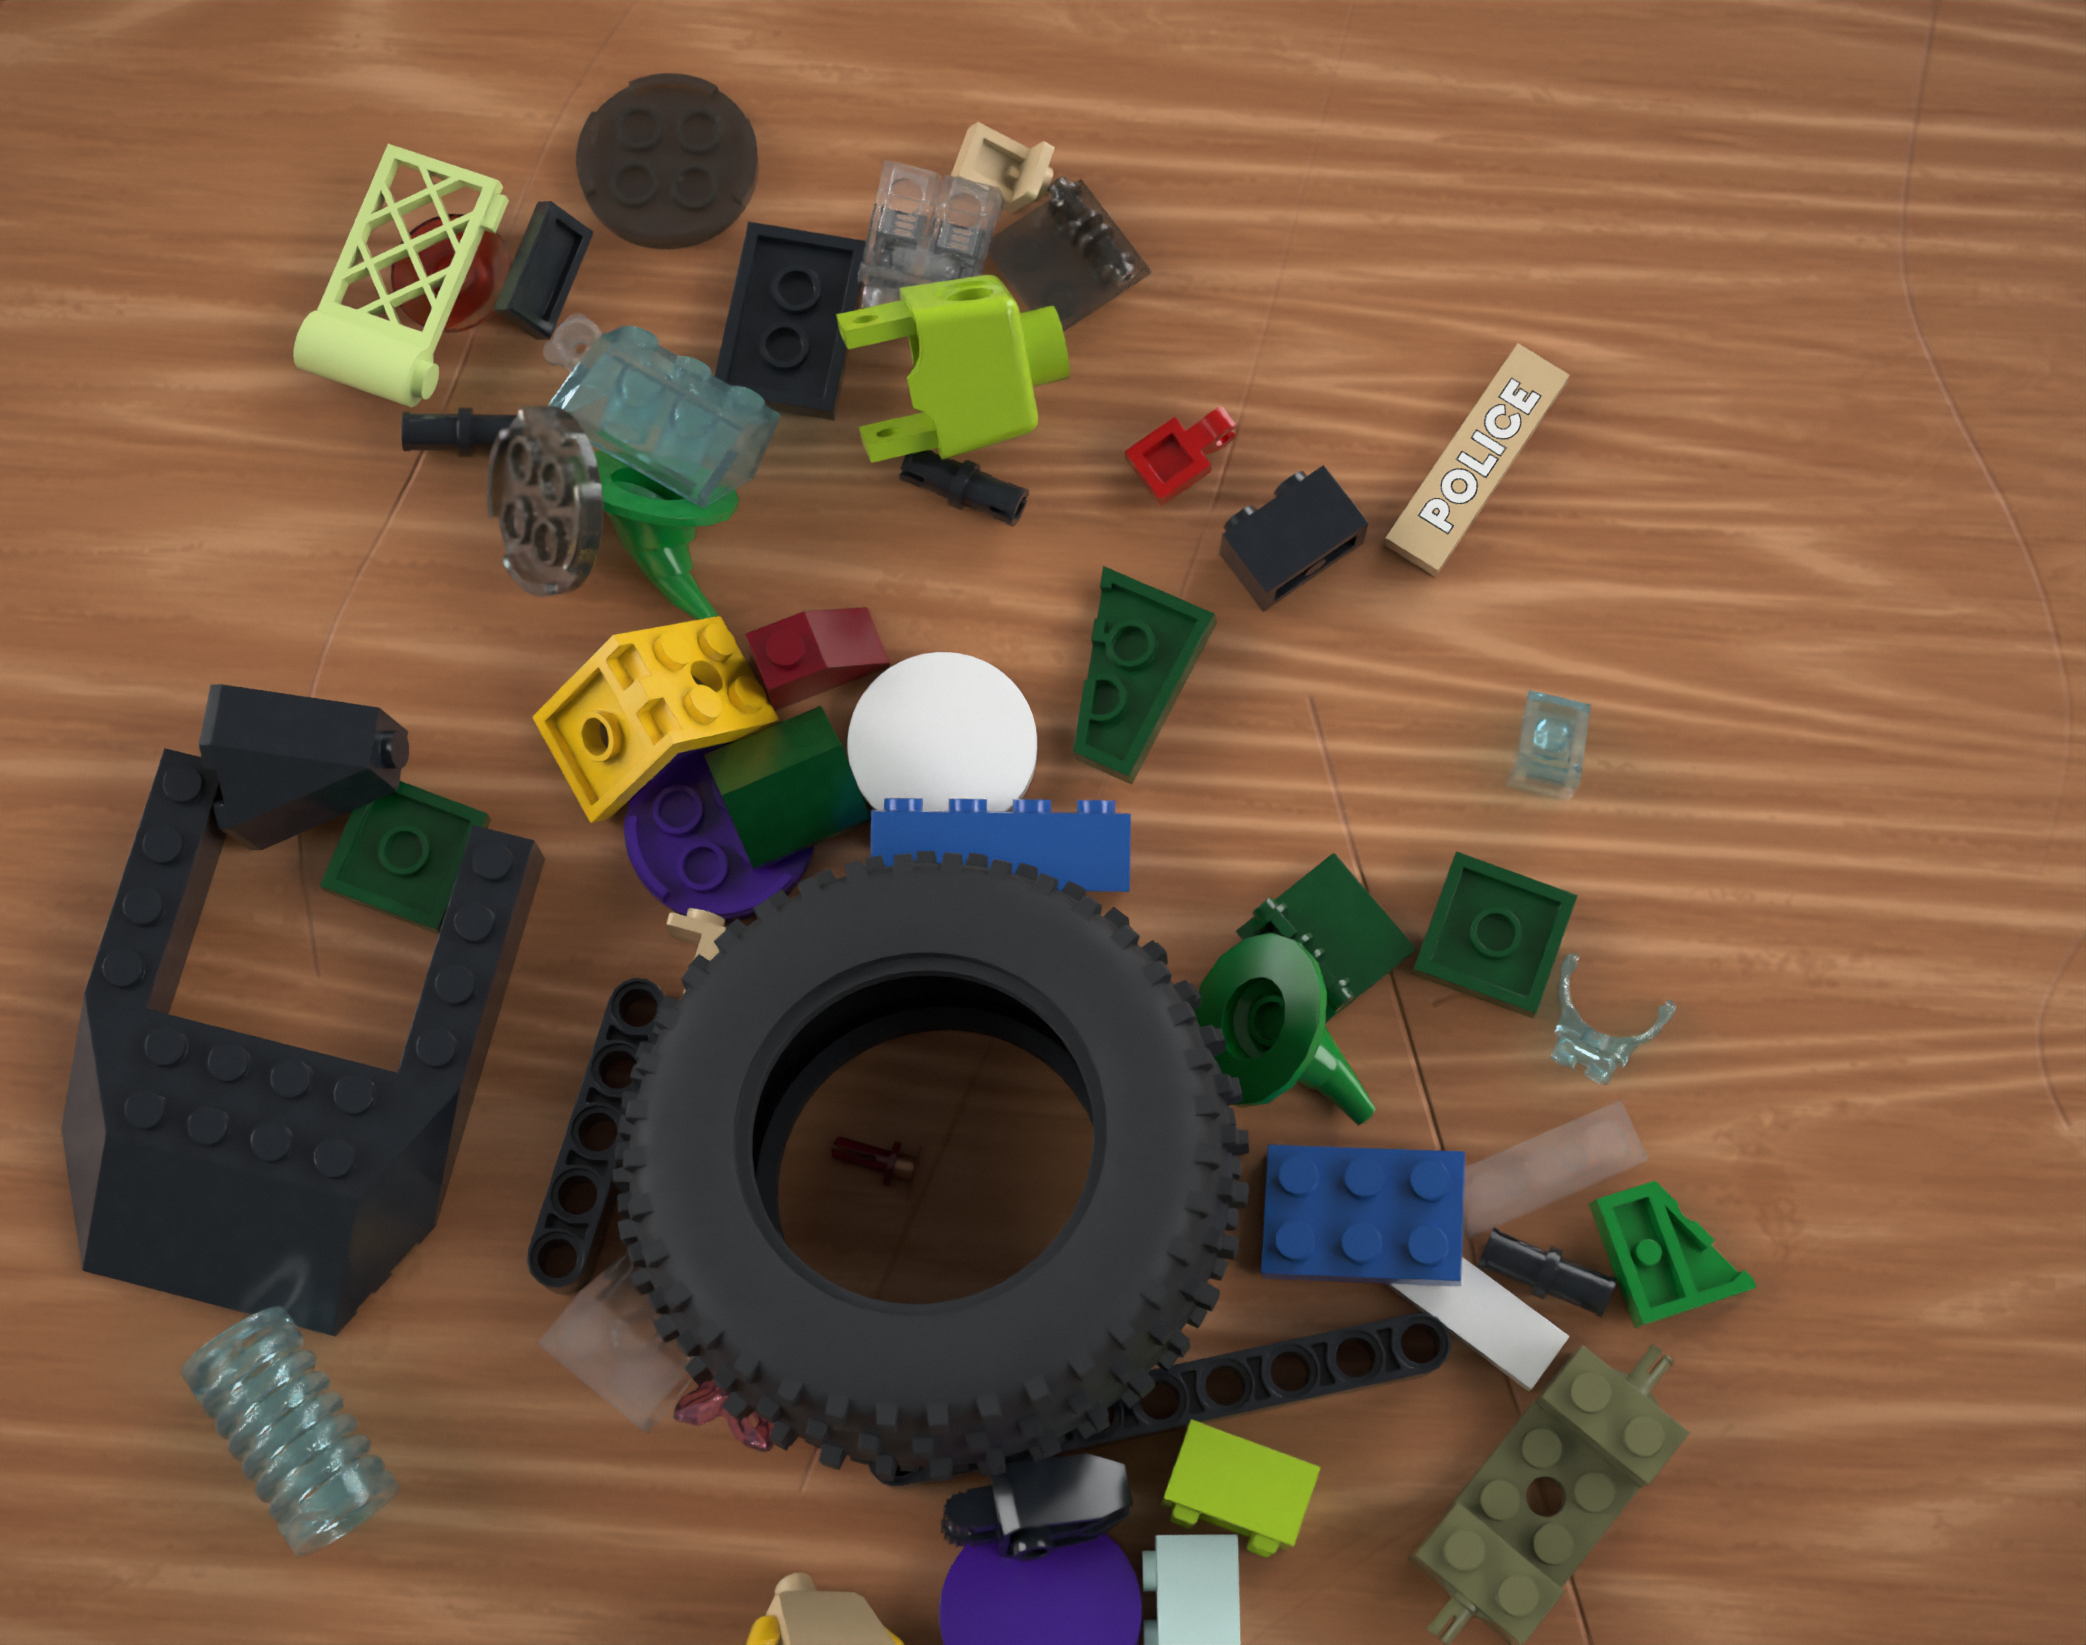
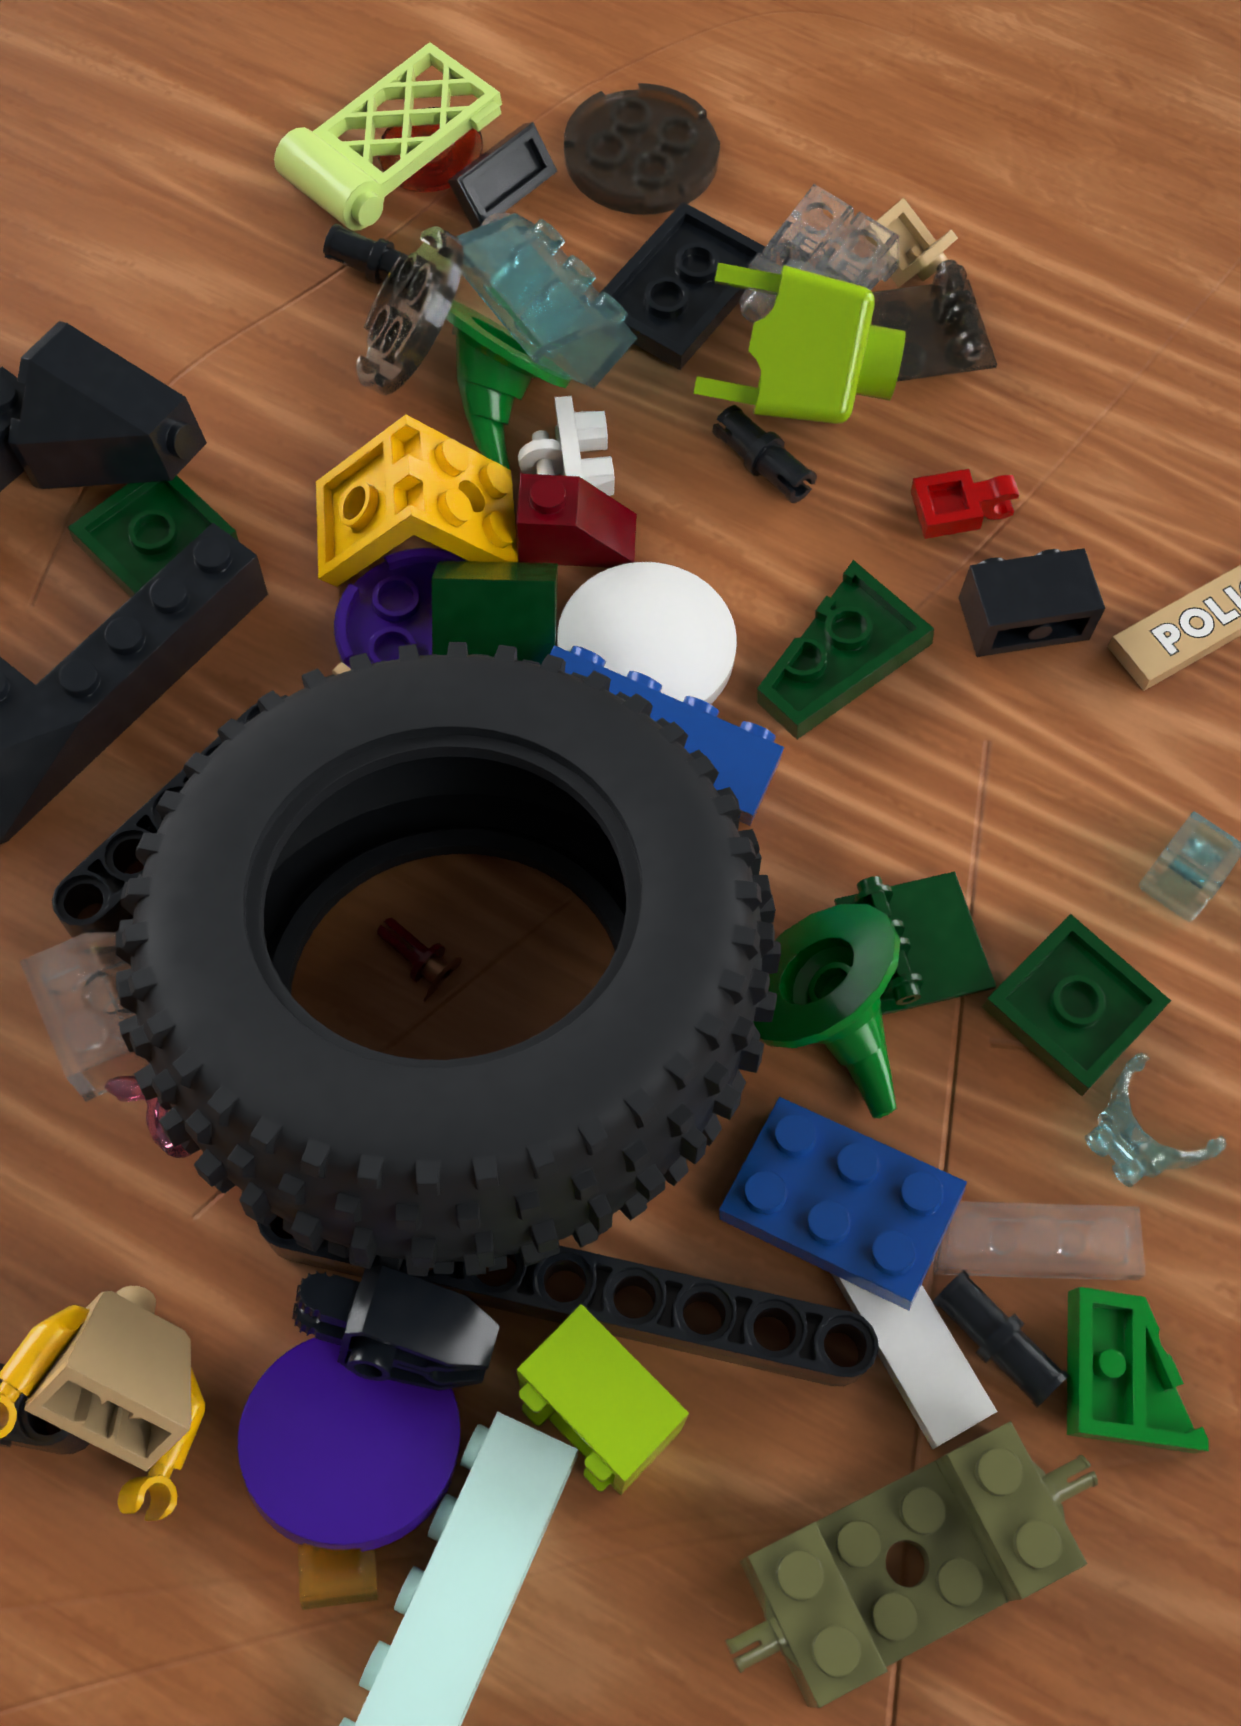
camera: 20 degrees right, 10 degrees down
none -> white hips [518,396,615,496]

